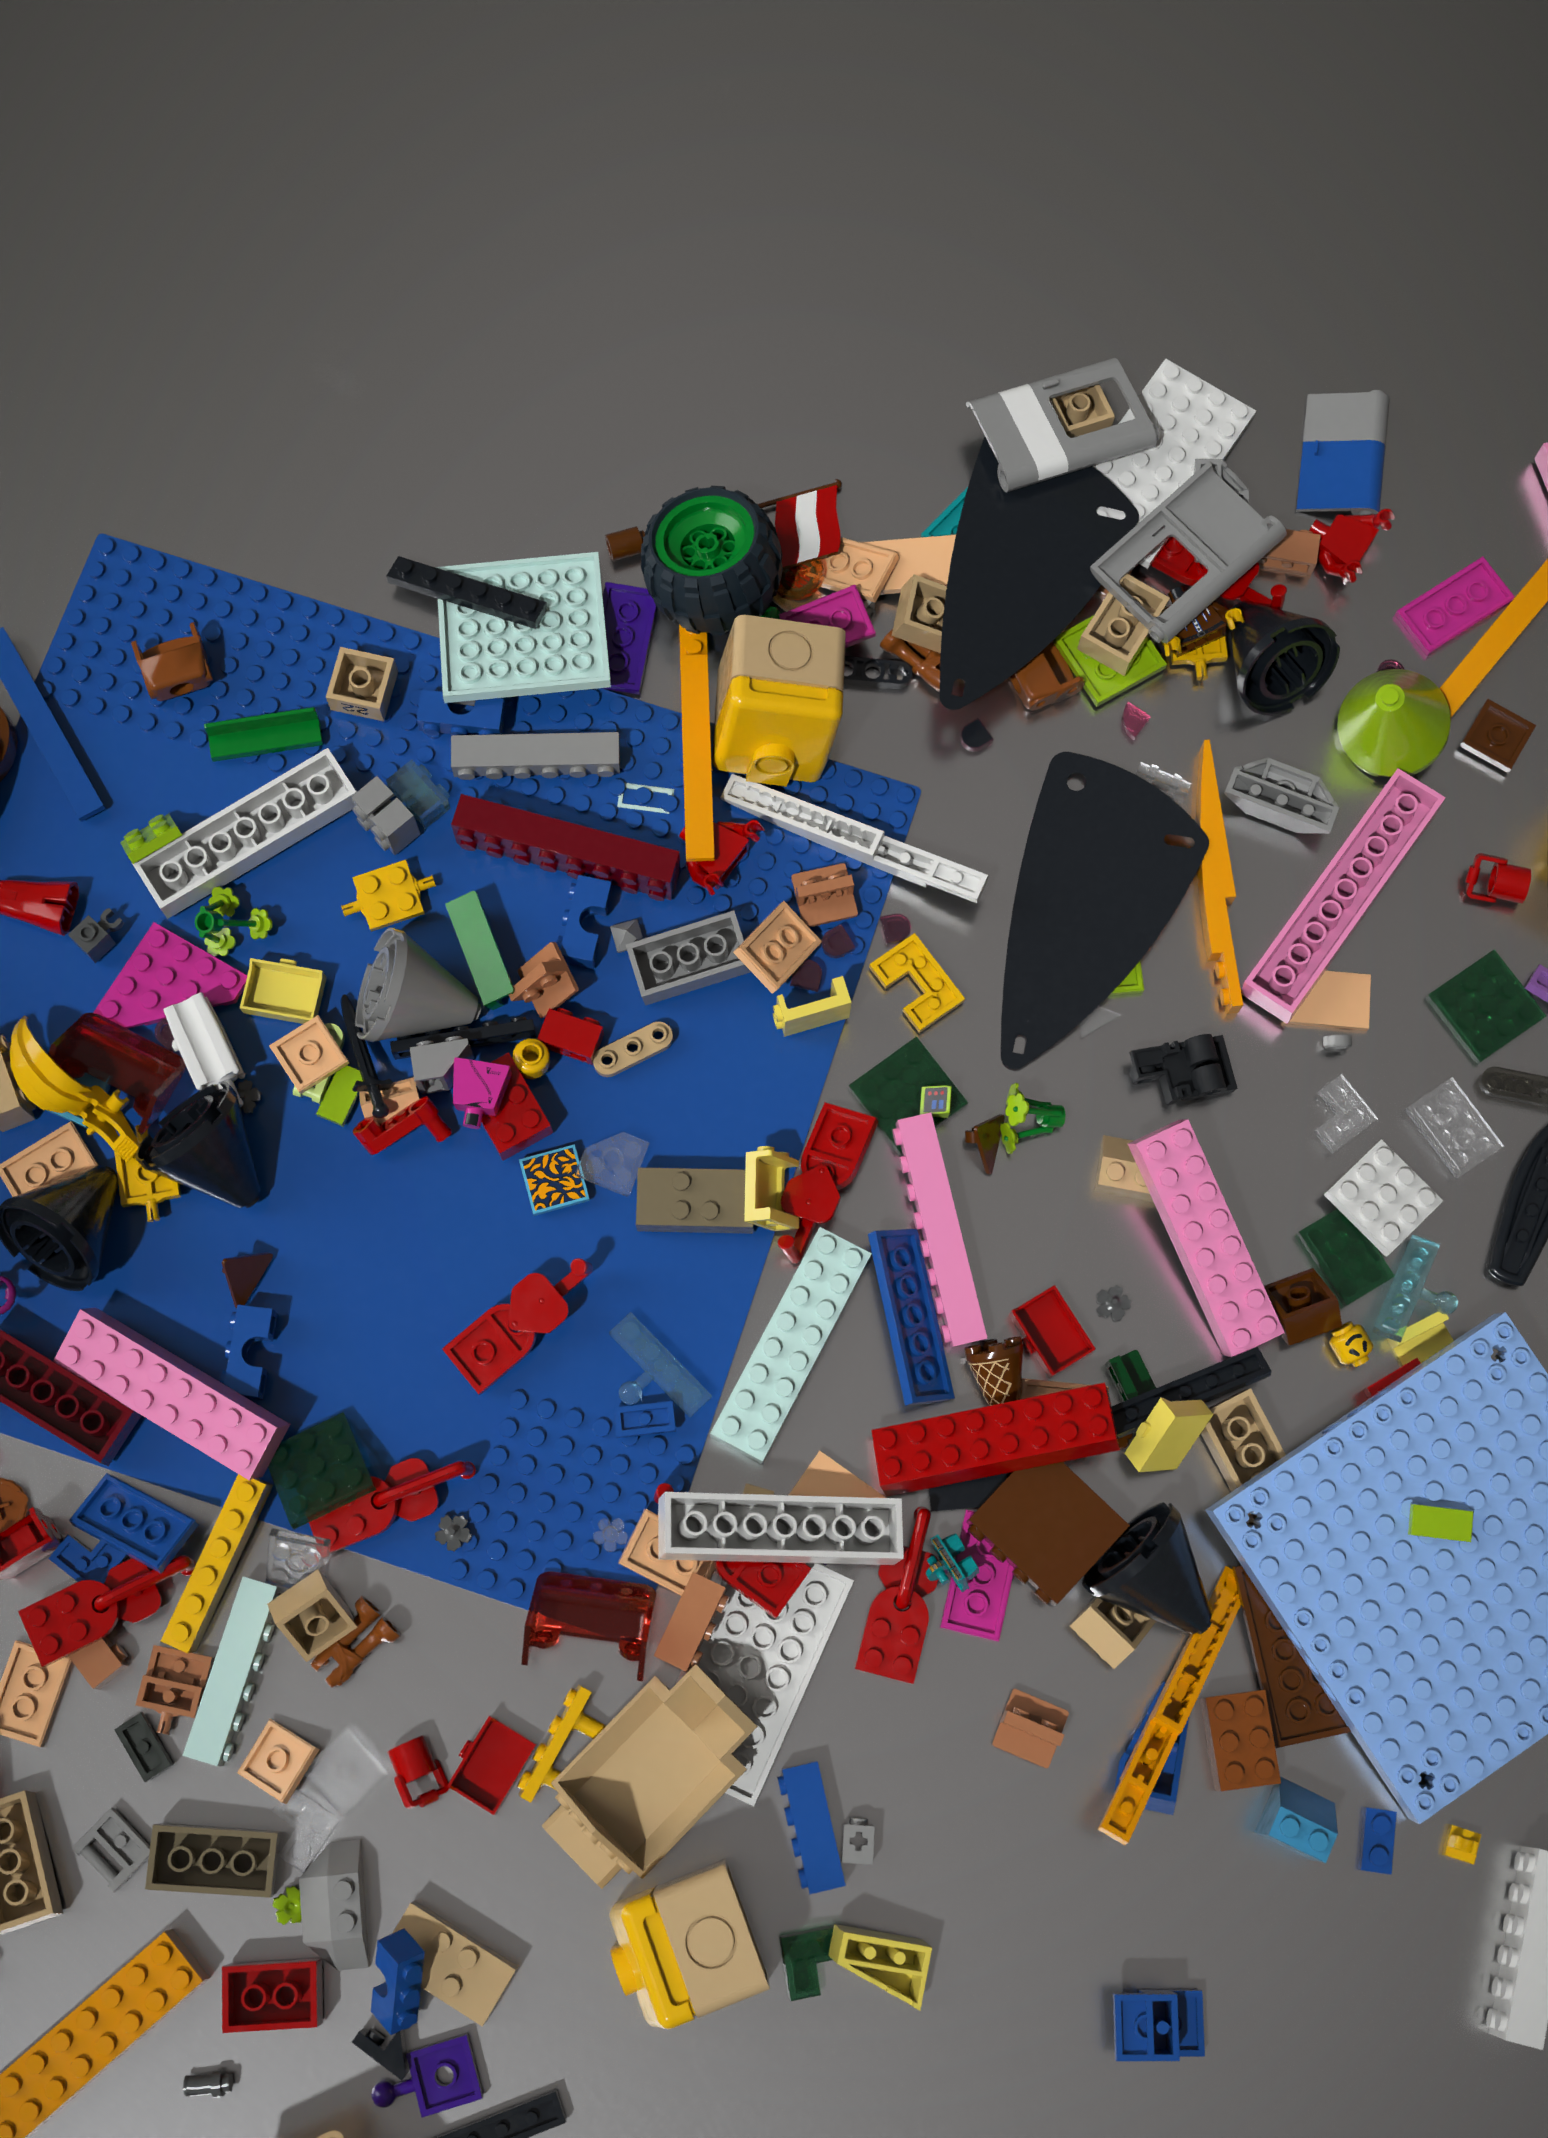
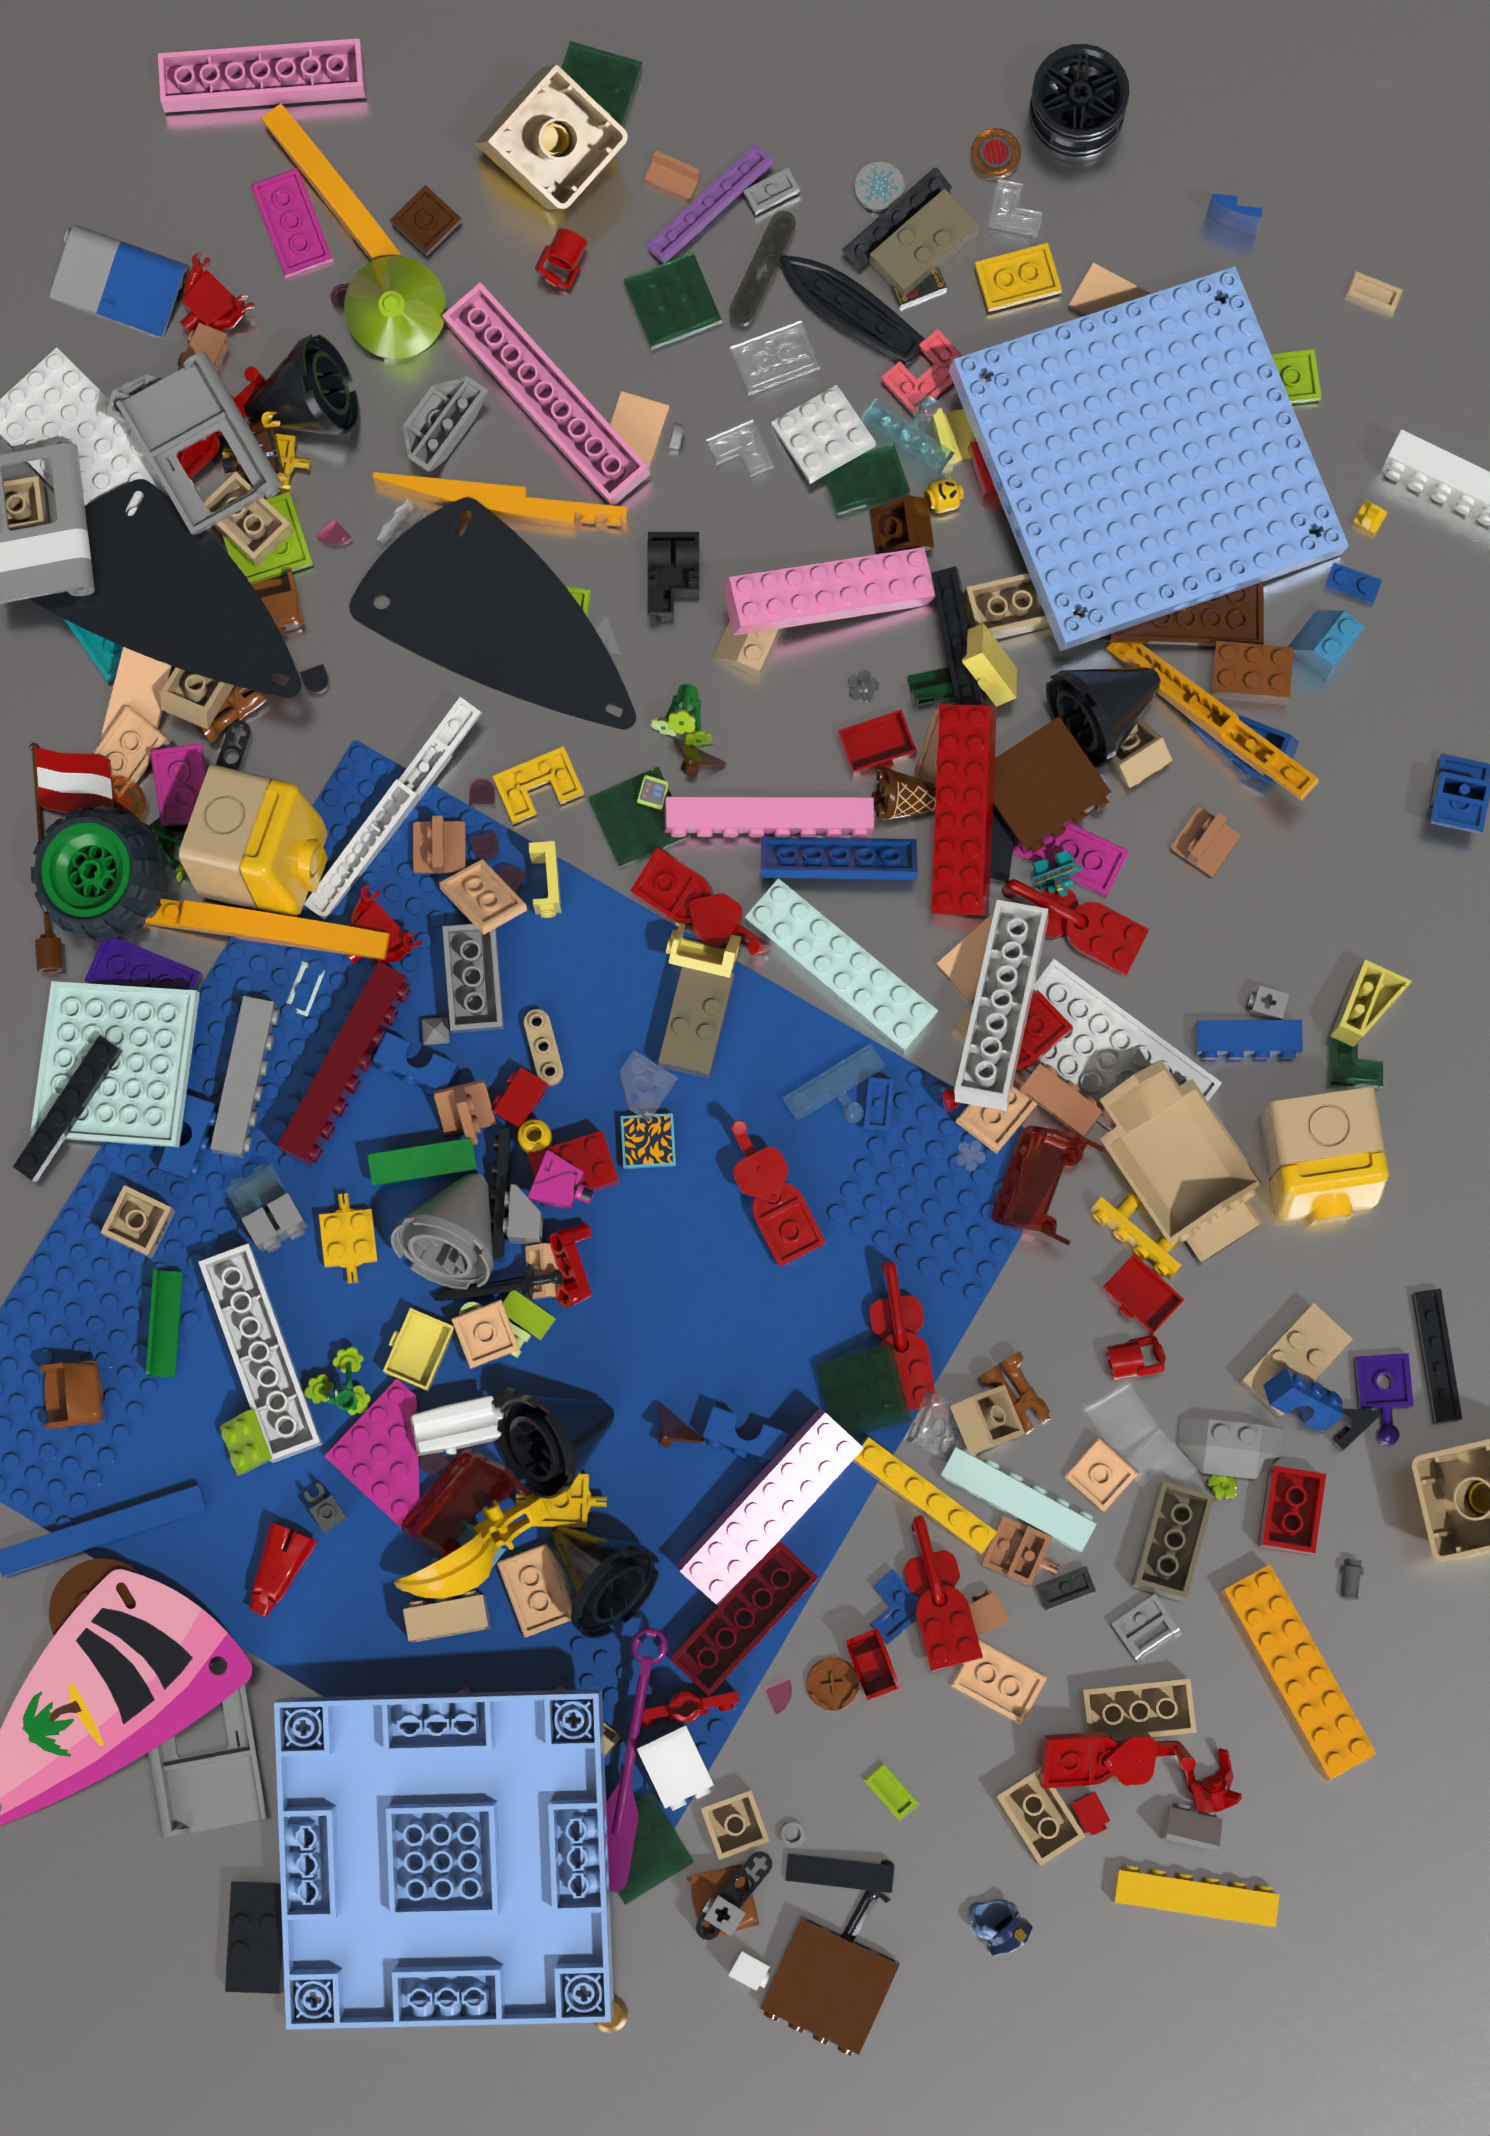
camera: 75 degrees left, 5 degrees up
blue tile [69,1473,199,1574] -> none
dark grey plant [435,1515,472,1552] -> none
lime tile [1408,1504,1473,1542] -> none
none -> coral plate [881,329,963,417]

